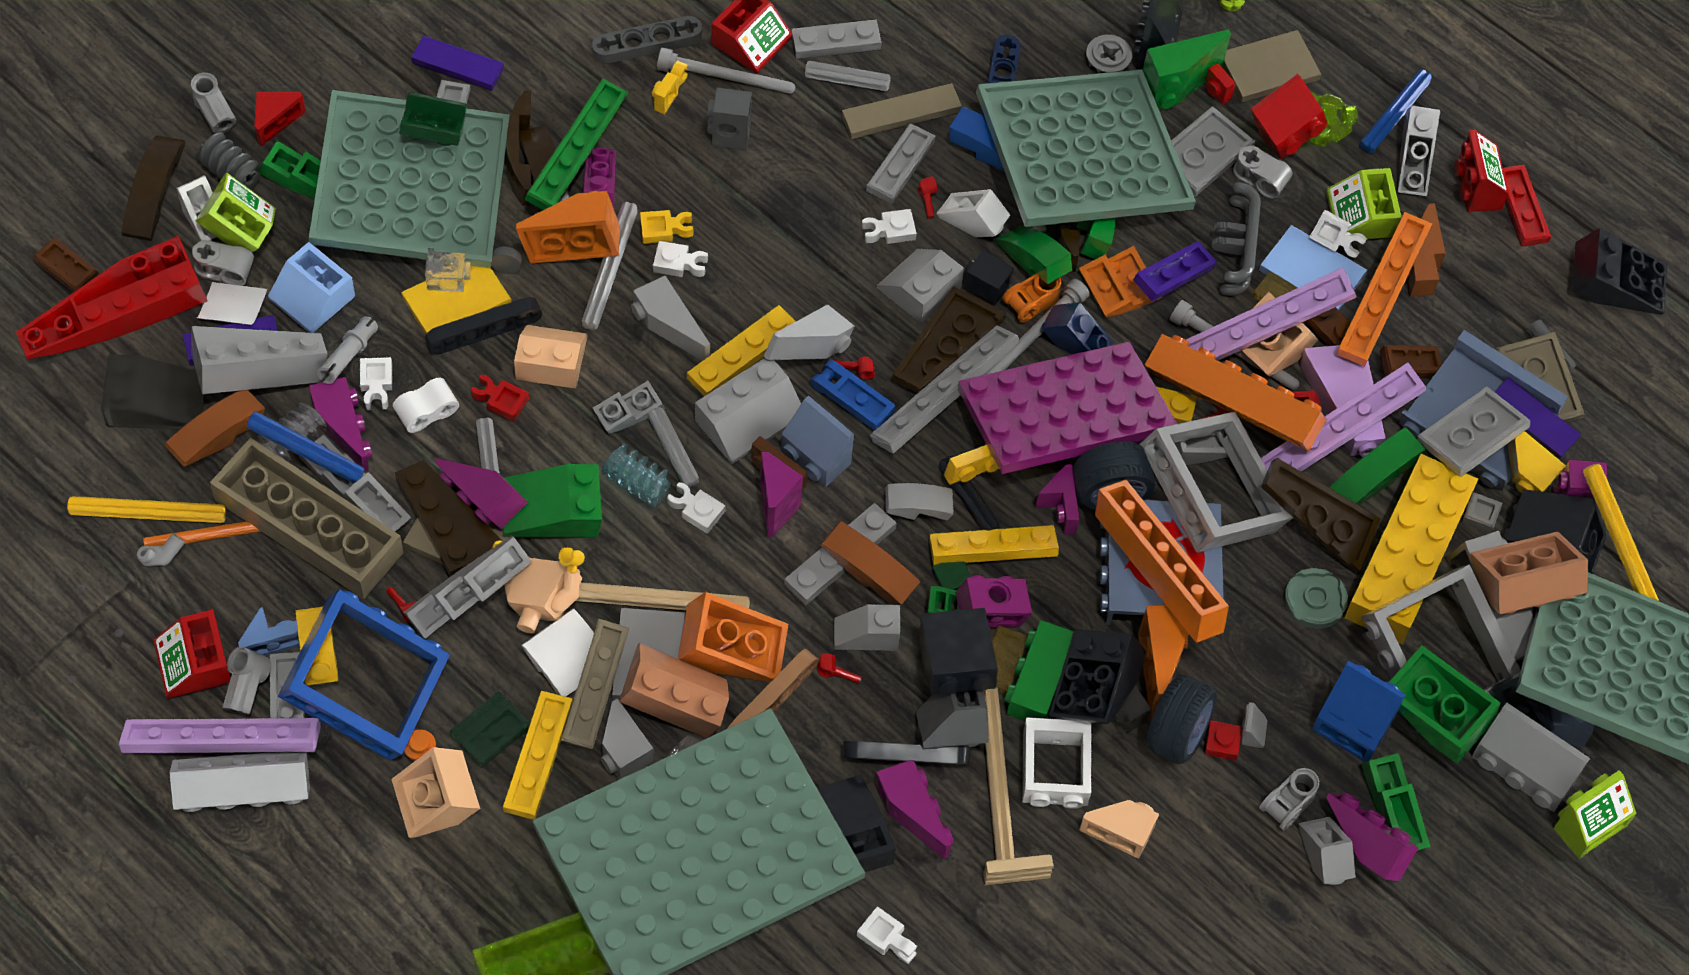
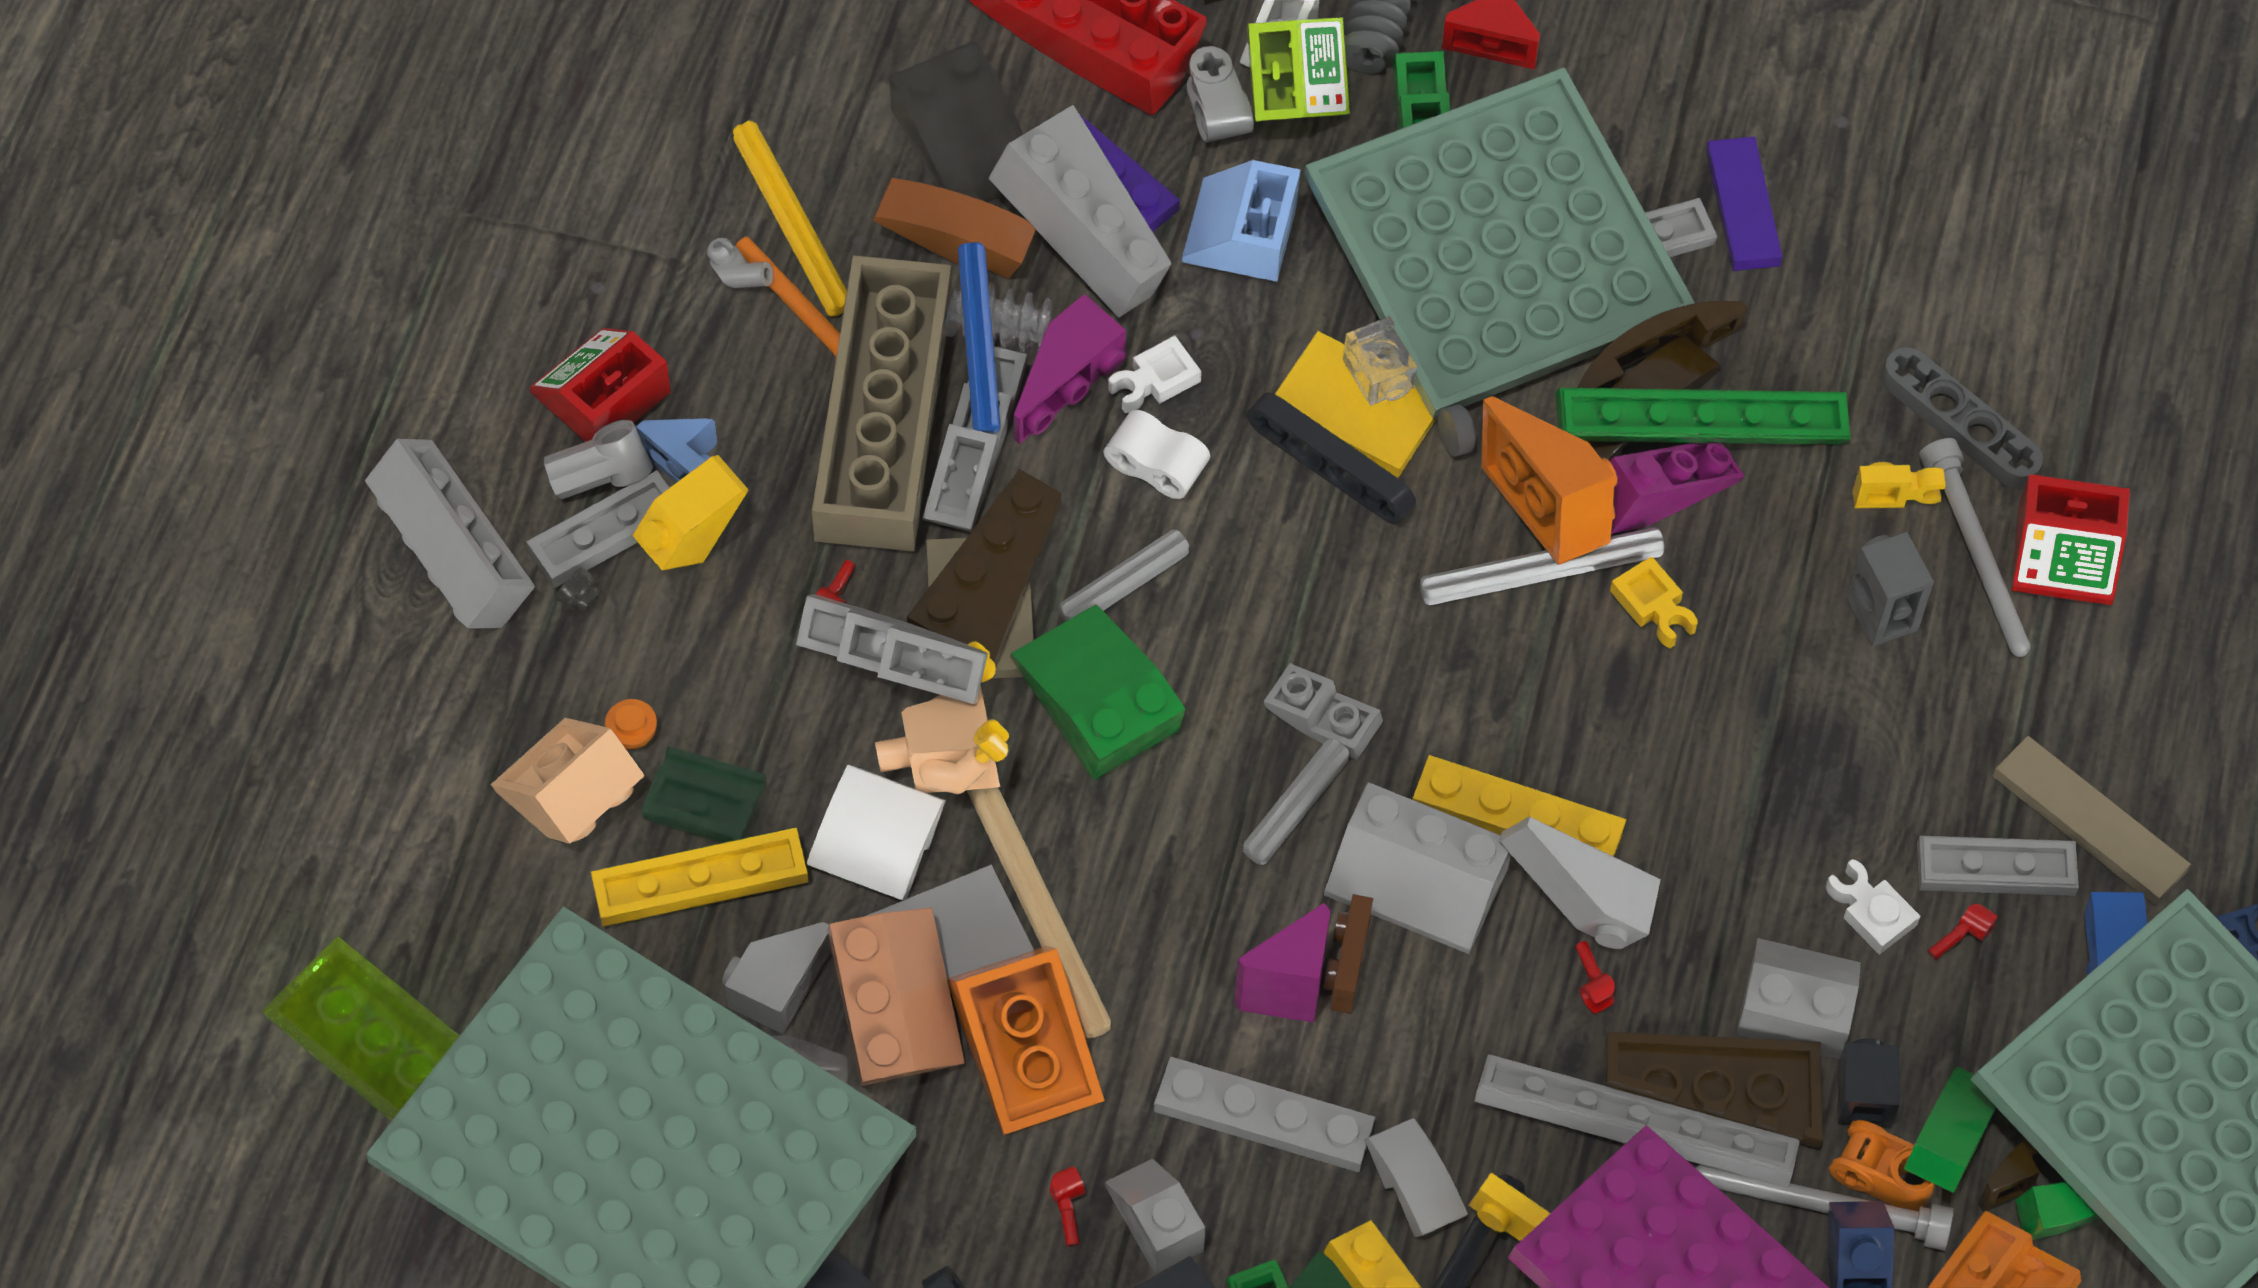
camera: 65 degrees right, 0 degrees up
lavender plate [119,718,321,753] -> none
white sticker [197,282,267,325] -> none
blue window [277,589,450,761] -> none
light grey pin [317,316,378,384] -> none
dark green bracket [399,92,467,146] -> none
magenta slope [434,458,528,529] -> none
red plate [471,375,530,422] -> none
light nougat slope [514,325,587,389] -> none
dark tan tile [561,619,629,751] -> none
clear light blue piece [602,443,672,507] -> none
light grey slope [631,276,710,361] -> none
white plate [653,241,708,277] -> none
white plate [667,482,726,534] -> none
medium nougat beam [727,649,819,729] -> none
sand blue slope [781,396,854,488] -> none
light grey plate [791,19,882,59] -> none
light grey axle [805,61,891,91] -> none
blue plate [809,360,896,431] -> none
dark orange slope [820,521,921,605] -> none
white slope [937,189,1010,238] -> none

